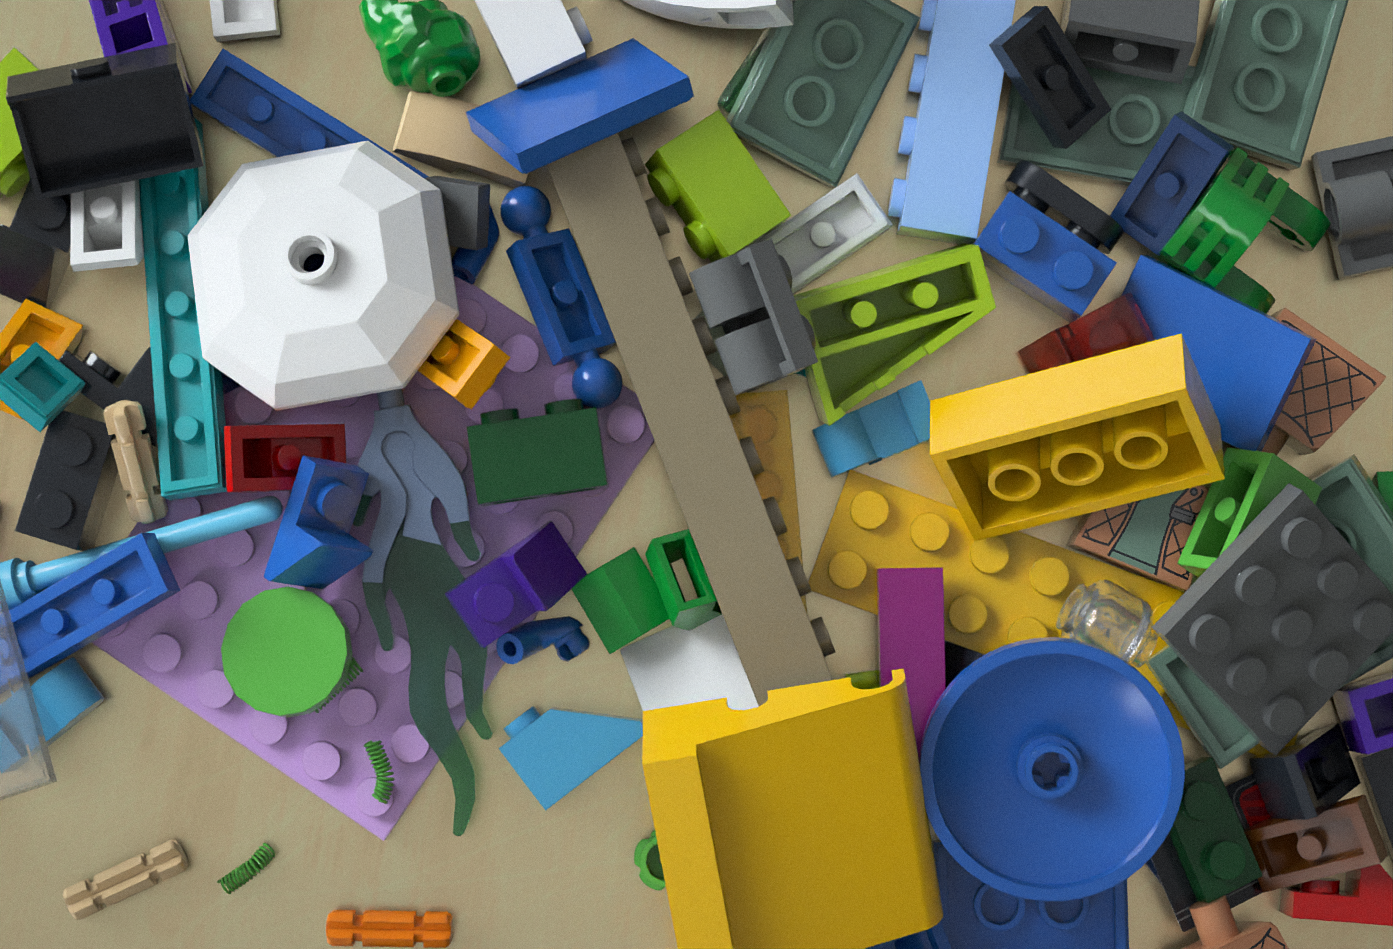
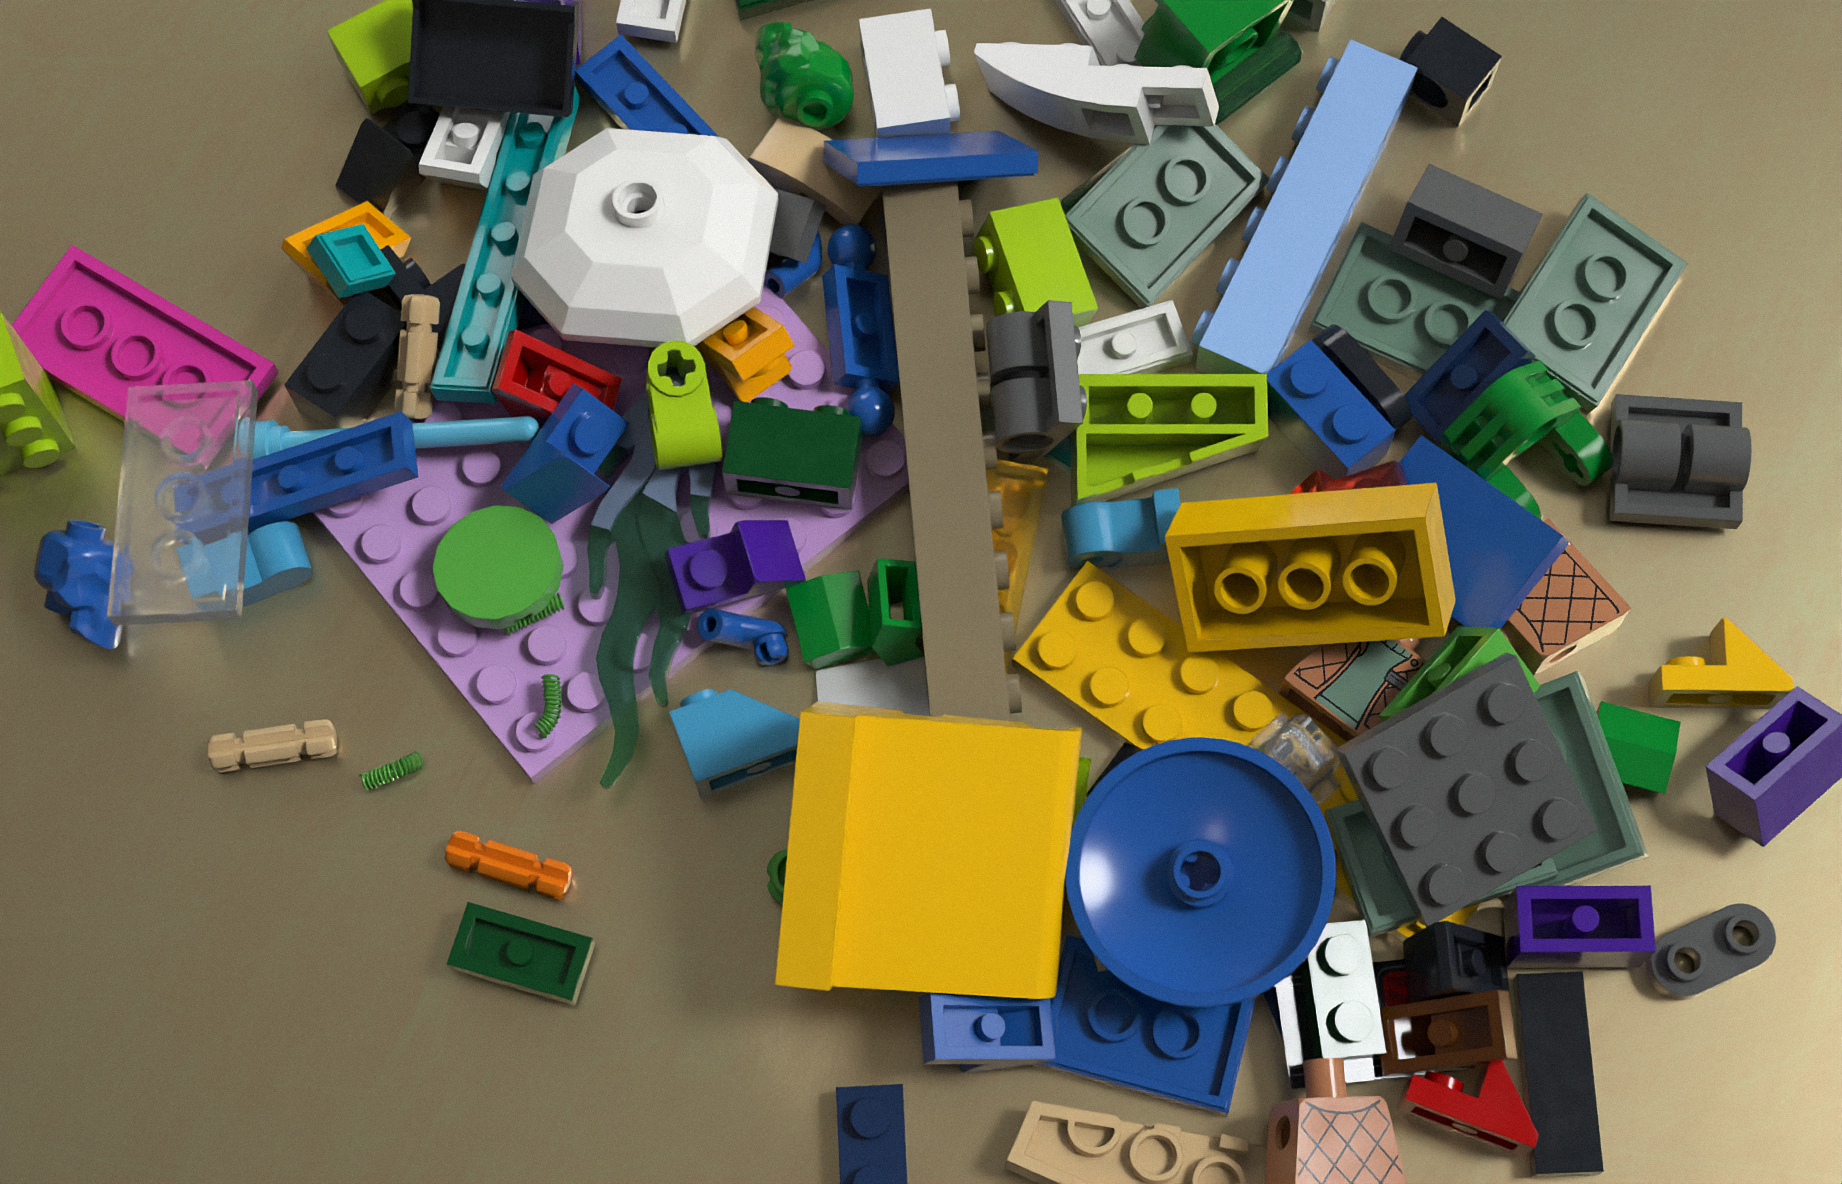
camera: 20 degrees right, 15 degrees down
magenta tile [877,567,946,759] -> none
black plate [989,6,1112,149] -> none
none -> lime piece [646,340,722,471]

